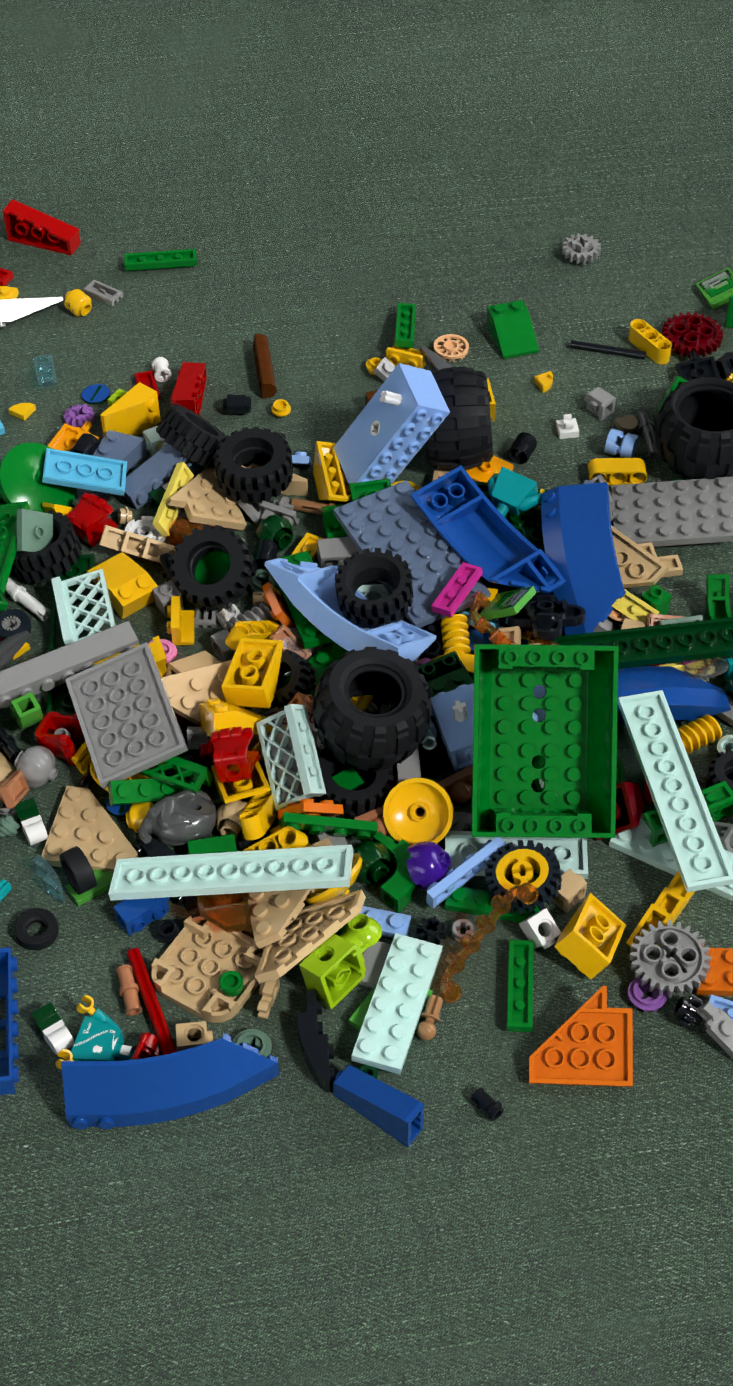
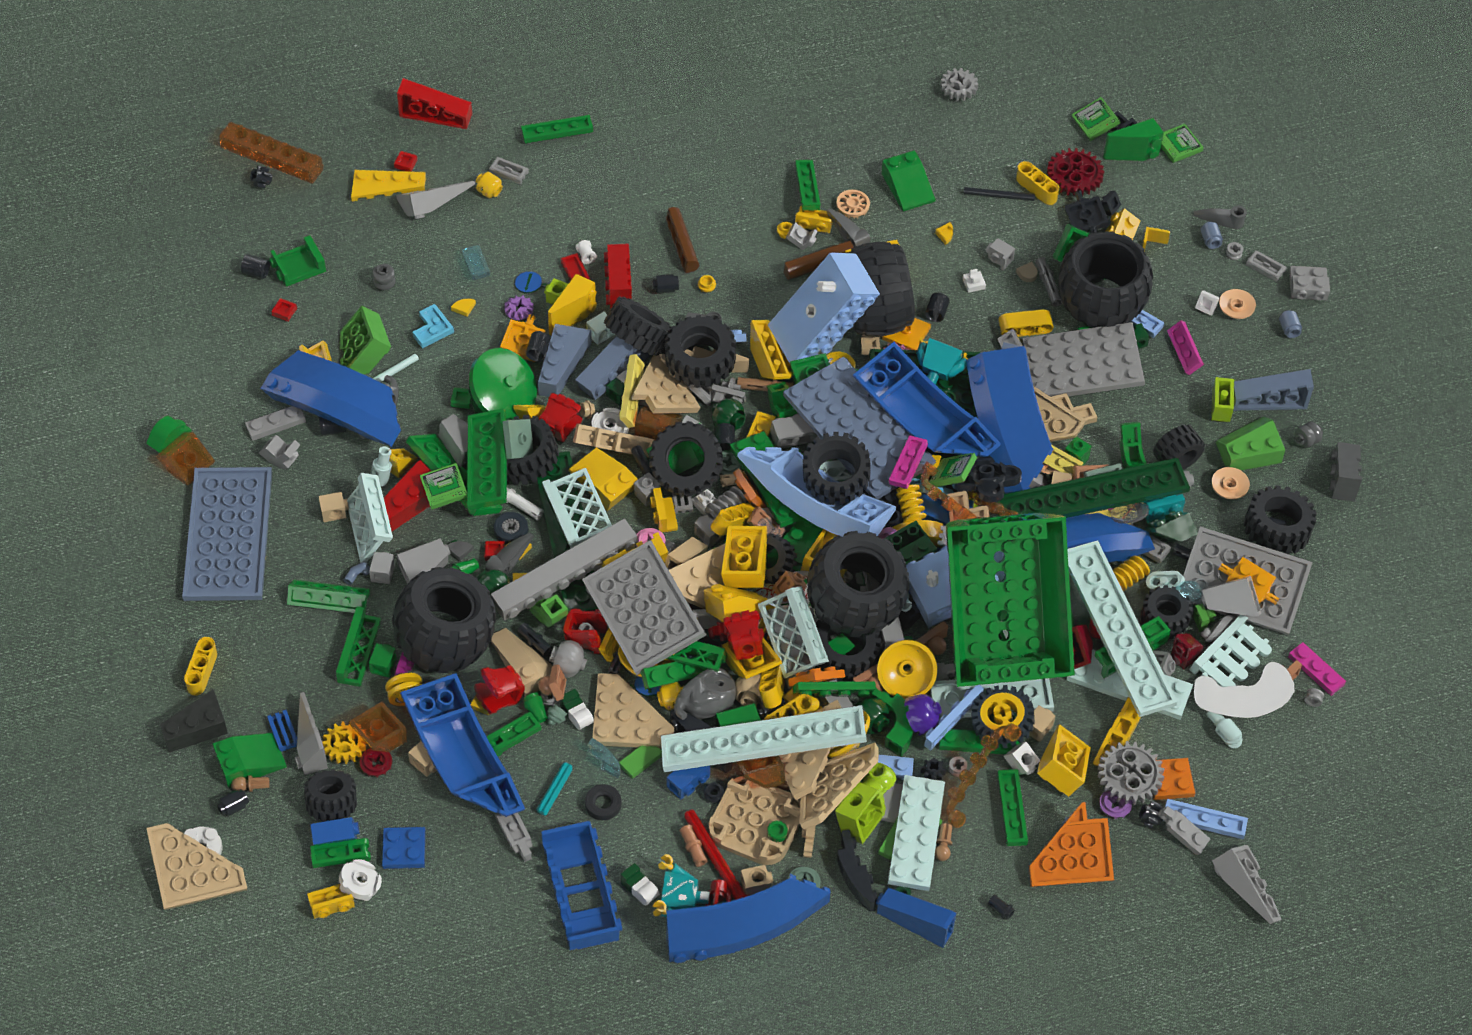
camera: 10 degrees left, 5 degrees up
medium azure tile [42,448,127,496] -> none
black tyre [59,846,97,895] -> none
light blue wheel [604,428,639,458] -> none

